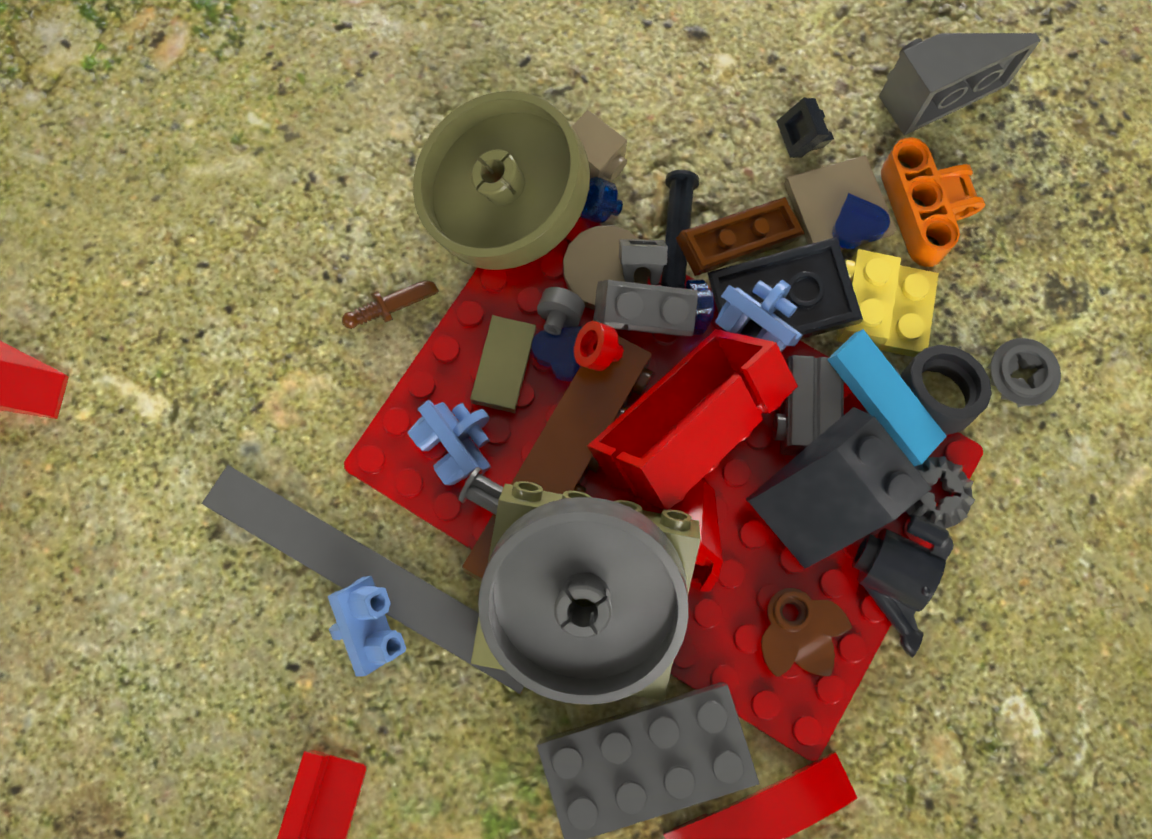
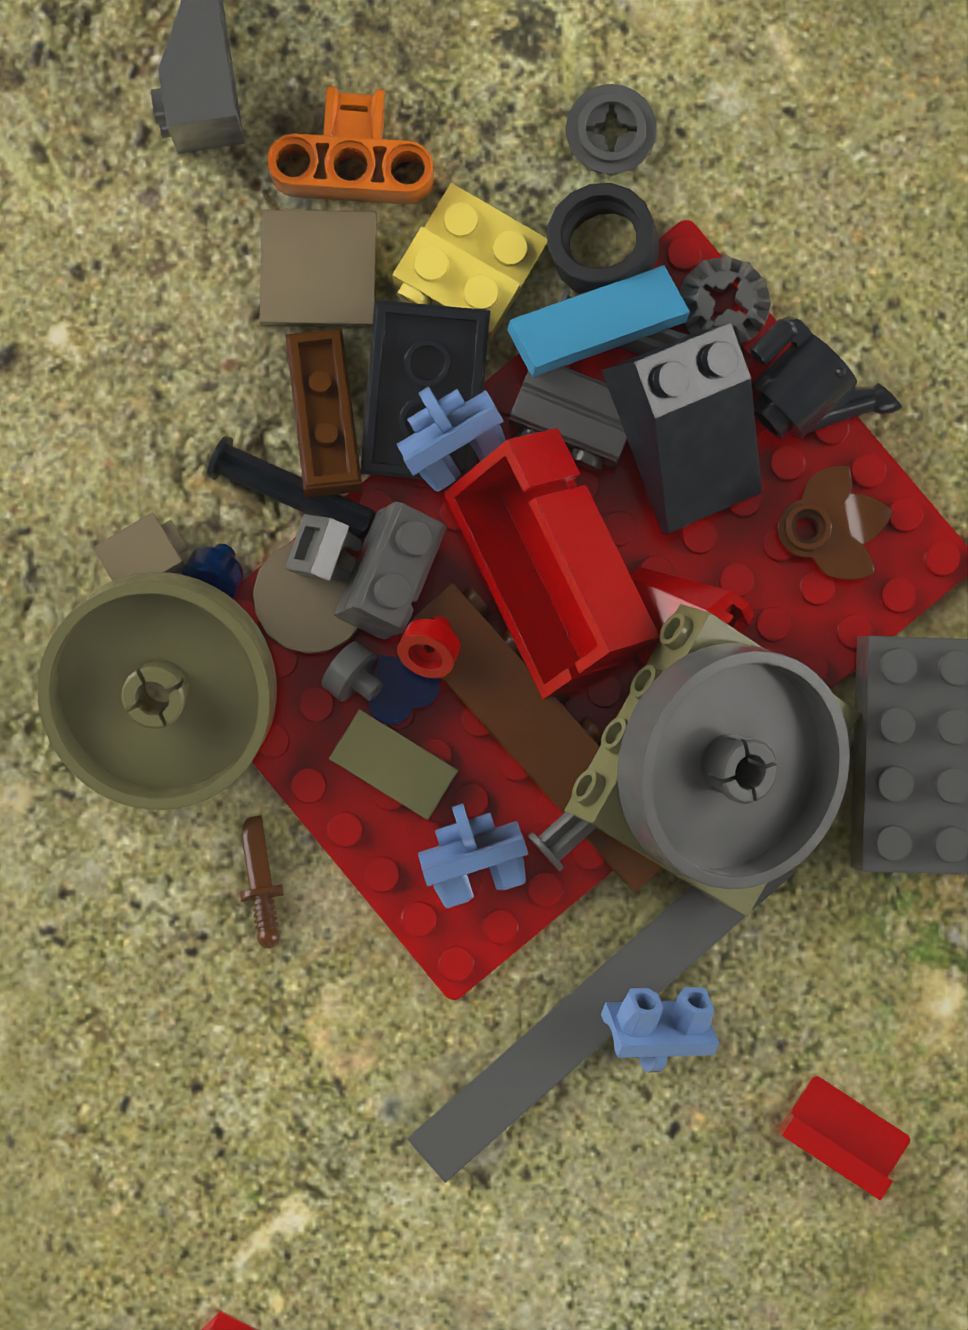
camera: 65 degrees left, 10 degrees up
clear blue tile [685,279,714,335] -> none
black tile [776,97,834,158] -> none
clear blue tile [832,193,890,249] -> none

